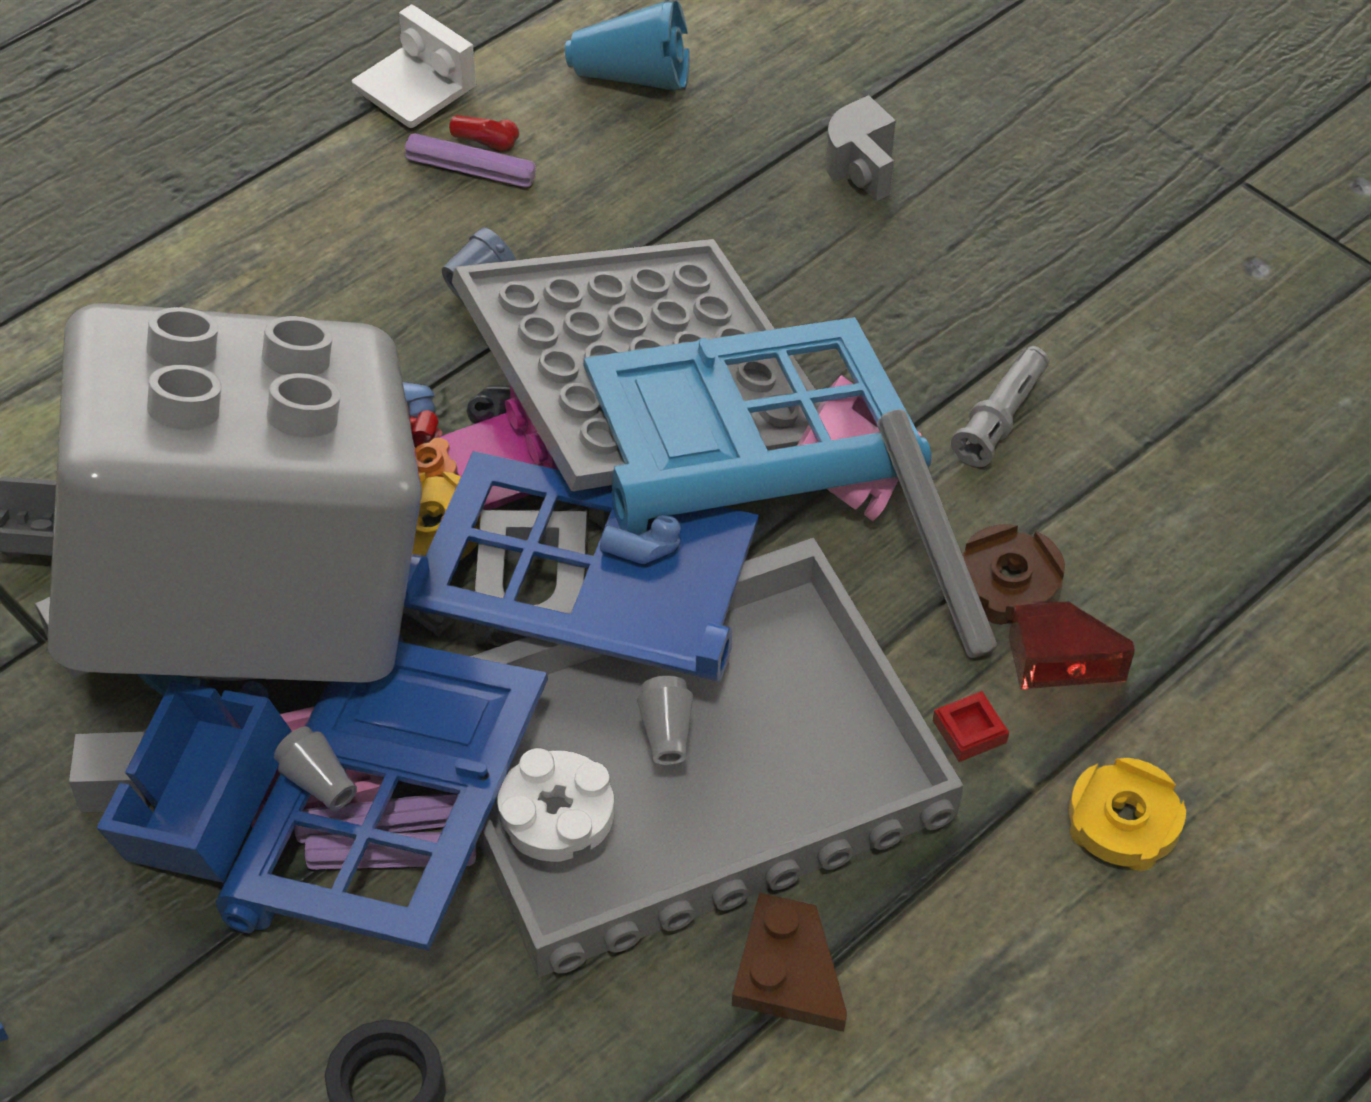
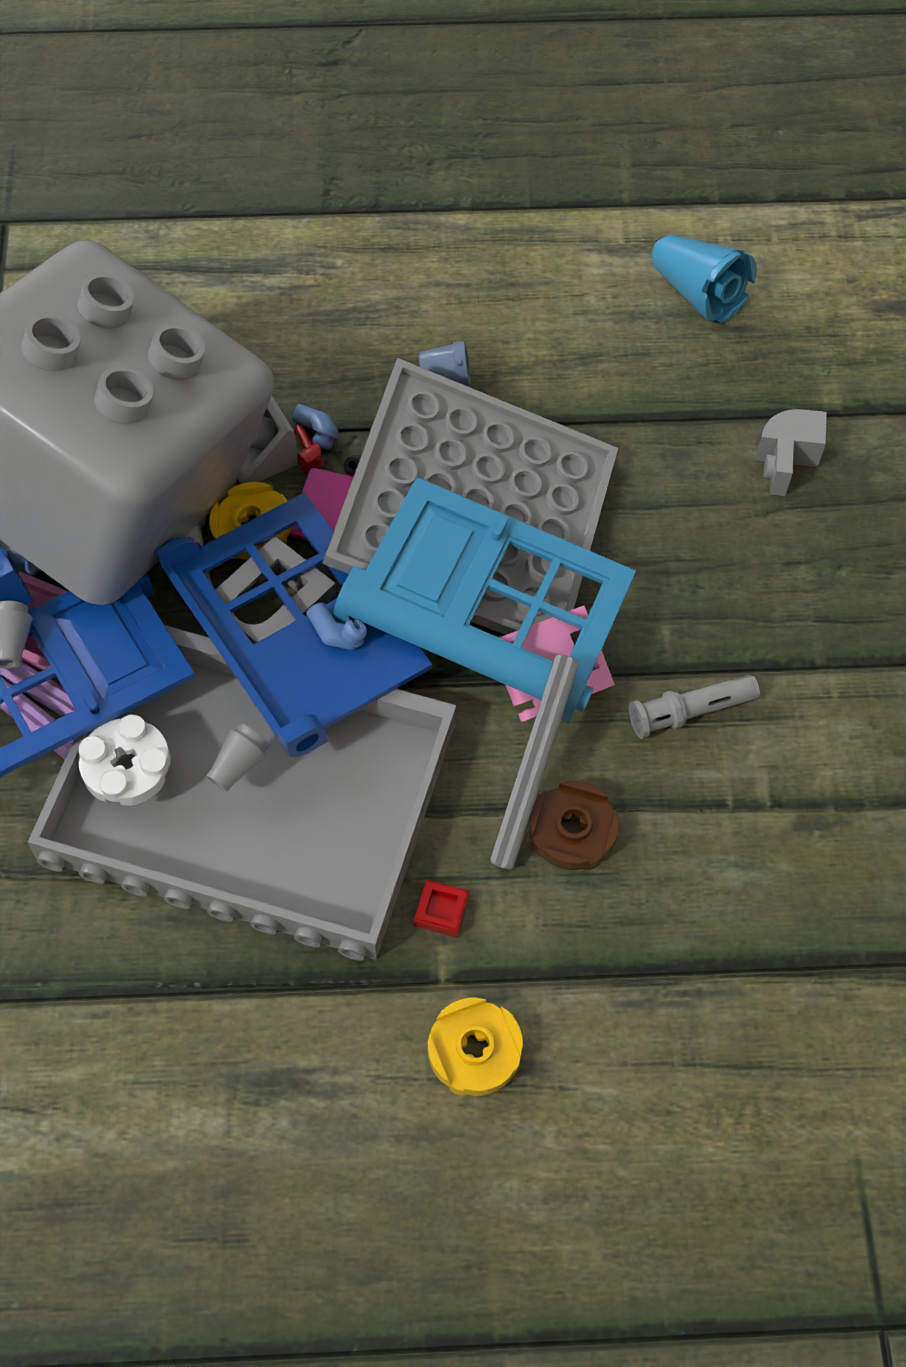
camera: 40 degrees right, 10 degrees up
white bracket [352,4,476,128] -> none
lavender axle [405,133,536,188] -> none
orange plate [414,438,458,478] -> none
red arm [449,115,519,151] -> none
reddish brown wing [732,893,847,1032] -> none
clear red slope [1009,601,1135,689] -> none

